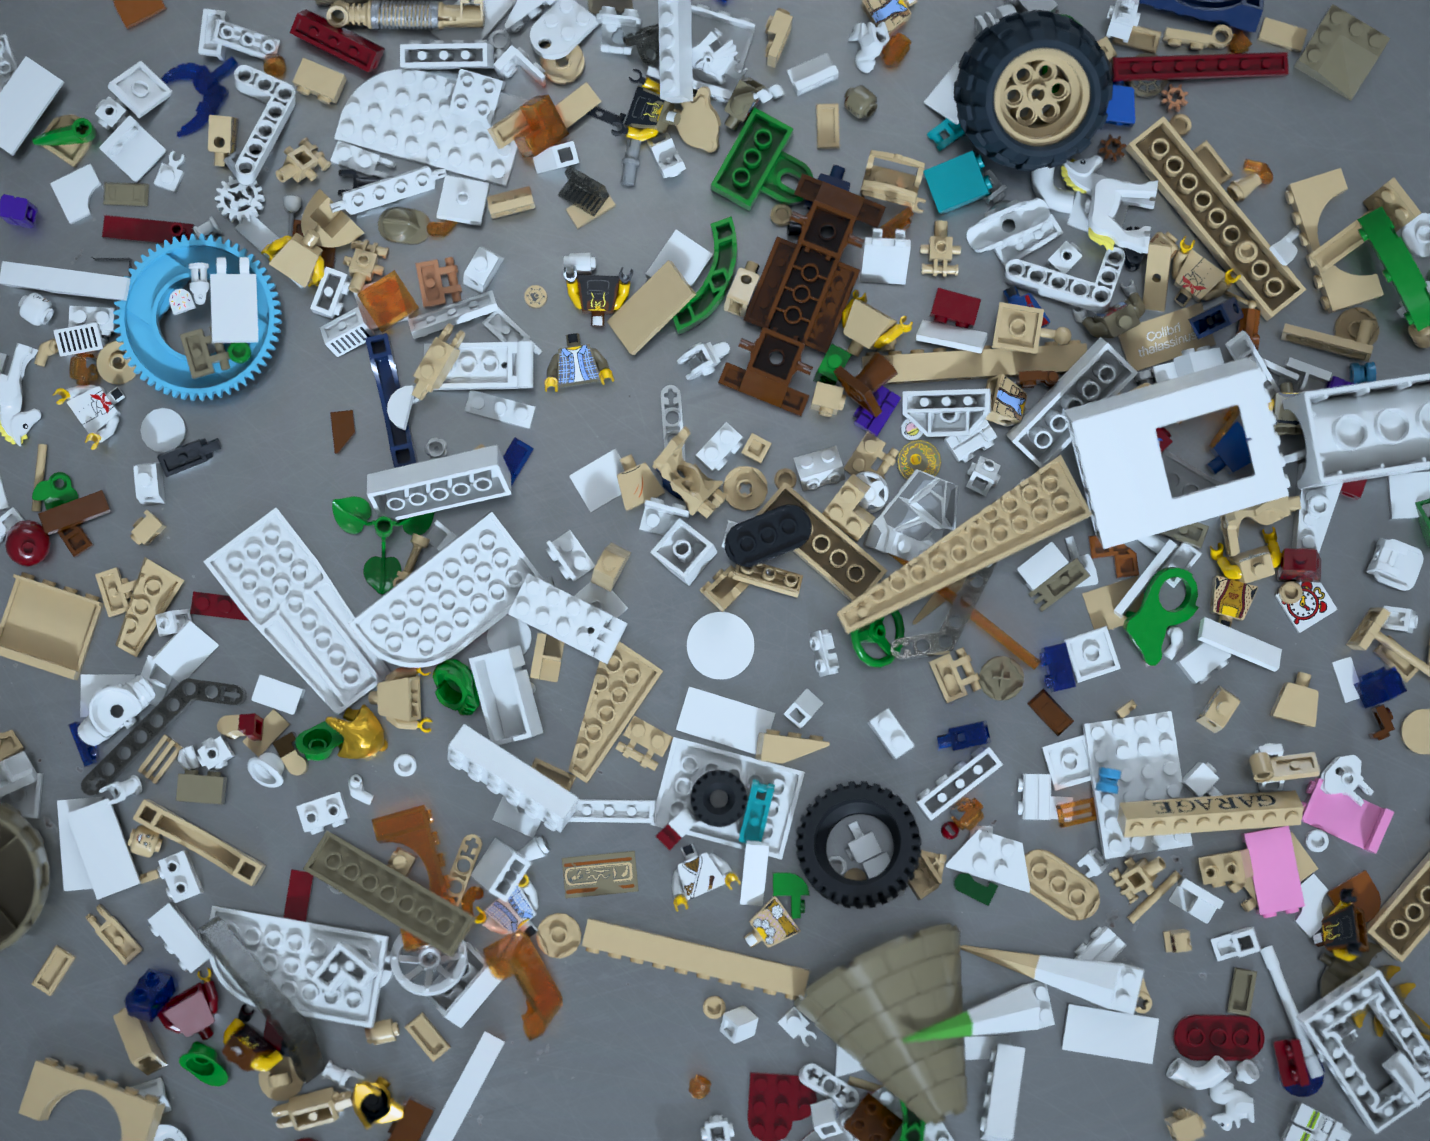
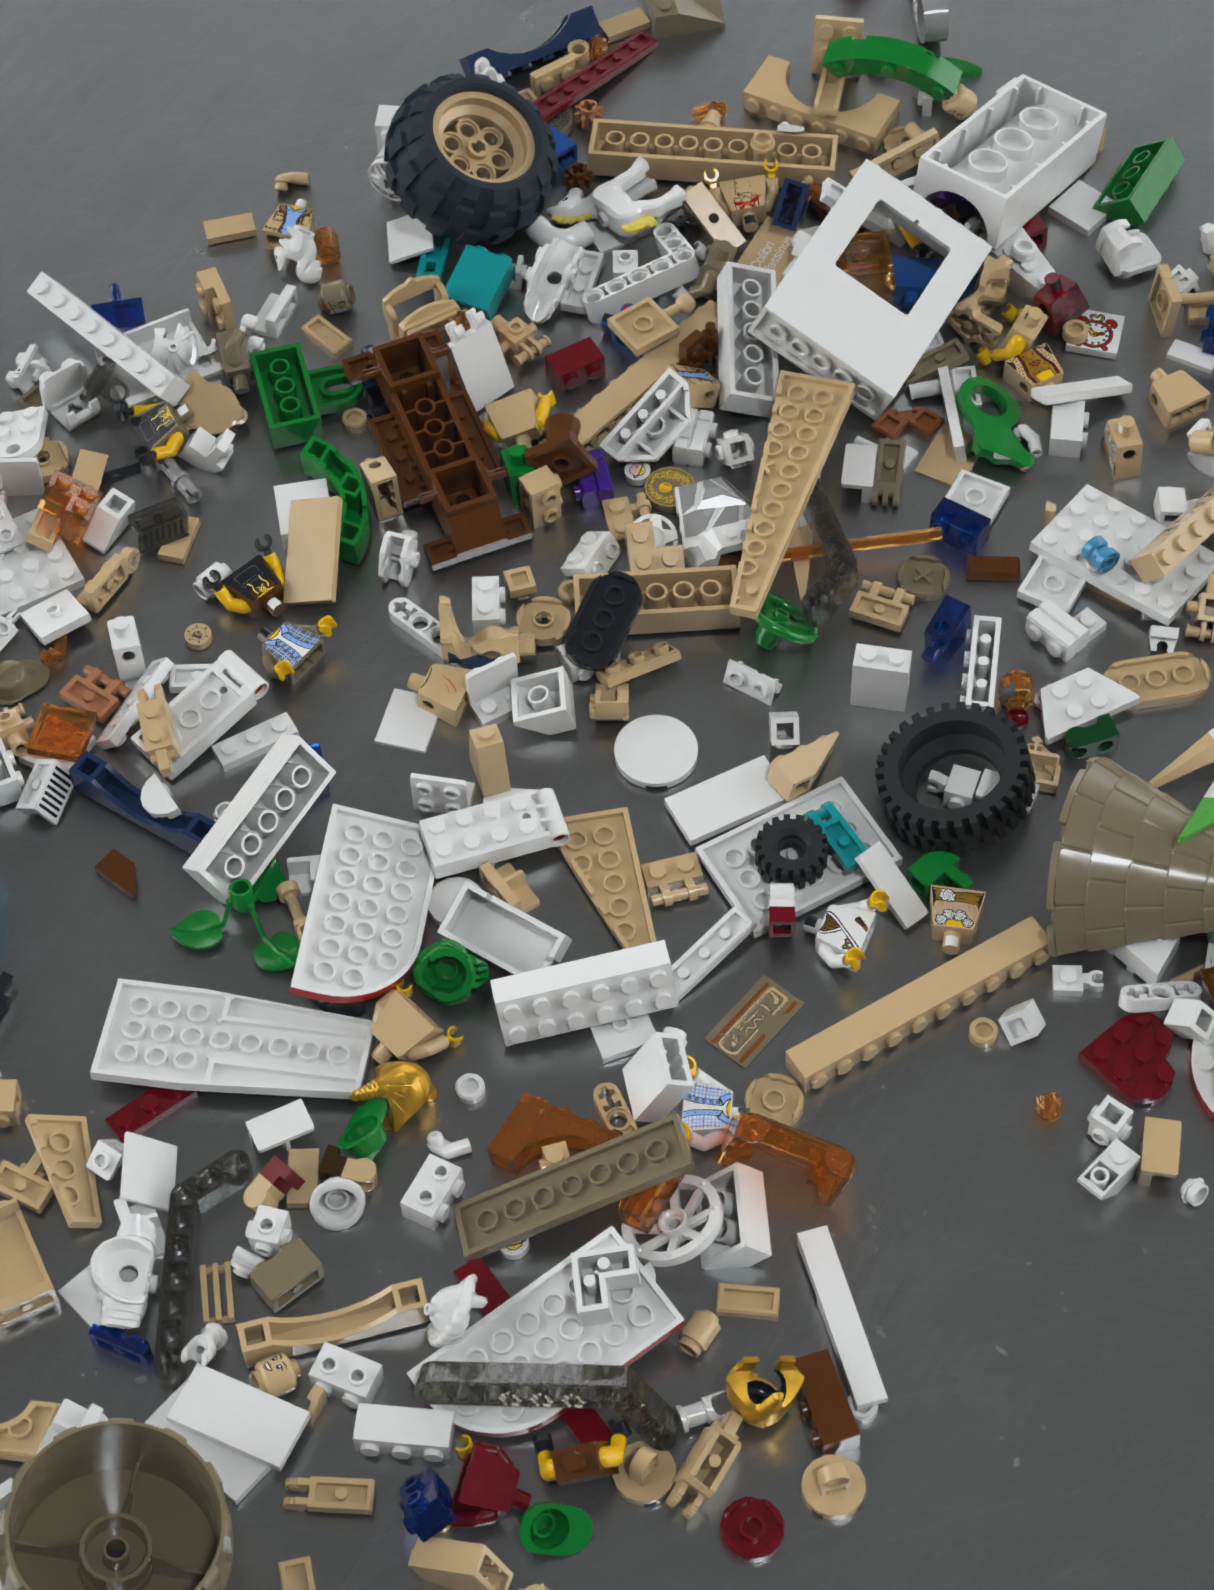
camera: 40 degrees left, 30 degrees down
white tile [916,320,988,353] -> none
clear orange tile [1056,797,1097,828] -> none
none -> tan tile [119,546,140,574]
none -> white piece [424,1274,488,1348]

